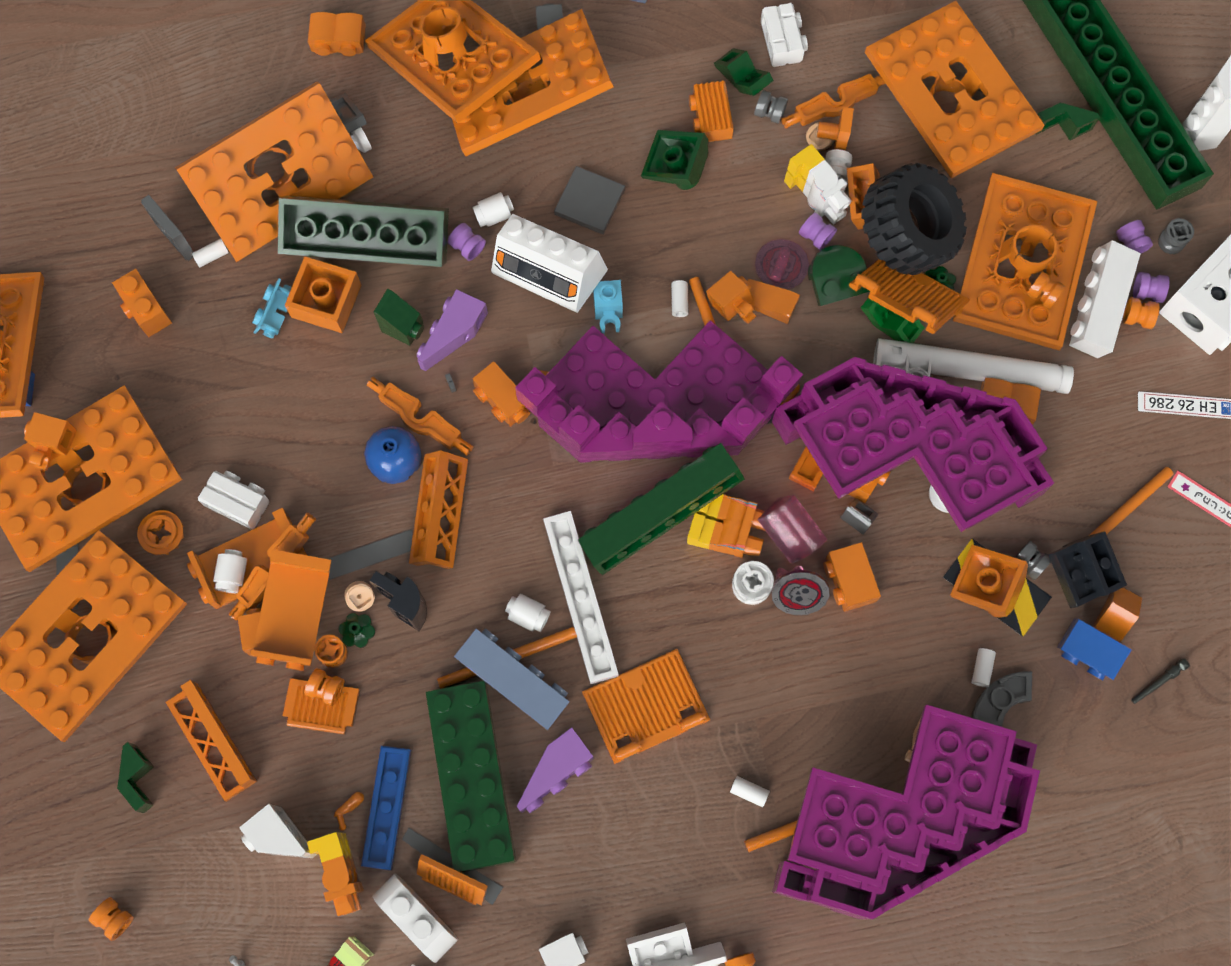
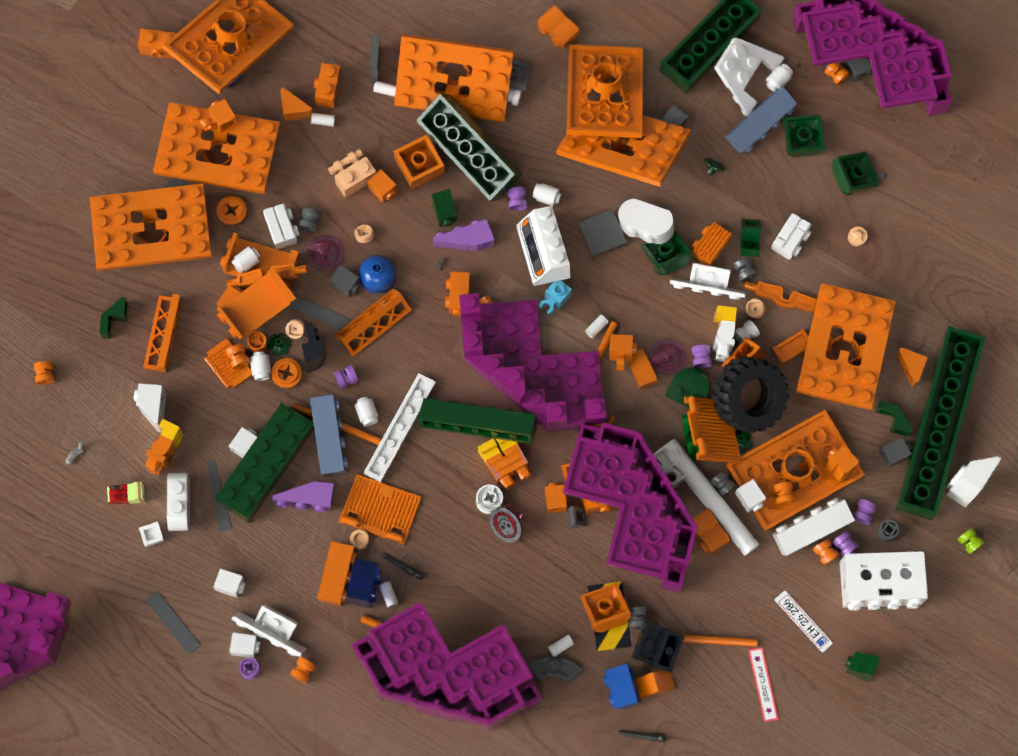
camera: 40 degrees right, 0 degrees up
medium azure hinge [252,279,292,338] -> none
orange piece [334,792,364,831] -> none
blue tile [361,746,411,870] -> none
orange piece [367,376,474,456] -> none
orange window [417,854,488,906] -> none
clear pink brick [757,495,827,563] -> none
orange tile [816,107,854,151] -> none
orange brick [823,542,881,612] -> none
none -> white brick [229,427,258,458]
none -> white brick [250,352,271,381]
none -> orange gear [271,358,302,389]
none -> orange slope [280,87,313,121]
none -> dark grey wheel [298,208,321,233]
none -> clear pink shield [307,235,344,271]
none -> white piece [311,113,335,127]
none -> orange brick [317,541,357,606]
none -> light nougat brick [328,149,376,198]
none -> dark grey brick [329,265,360,297]
none -> medium lavender wheel [333,365,359,390]
none -> clear blue brick [346,558,382,609]
none -> light nougat tile [350,529,369,550]
none -> light nougat tile [354,225,374,243]
none -> orange brick [367,169,397,202]
none -> pearl dark grey piece [381,553,423,580]
none -> orange brick [544,483,567,513]
none -> white brick [618,199,674,244]
none -> white bracket [670,262,746,300]
none -> dark green plant [703,158,725,175]
none -> dark grey wheel [710,470,737,497]
none -> white brick [735,479,766,512]
none -> orange tile [772,329,809,365]
none -> orange brick [825,446,859,482]
none -> dark grey brick [879,438,912,468]
none -> orange slope [896,348,928,388]

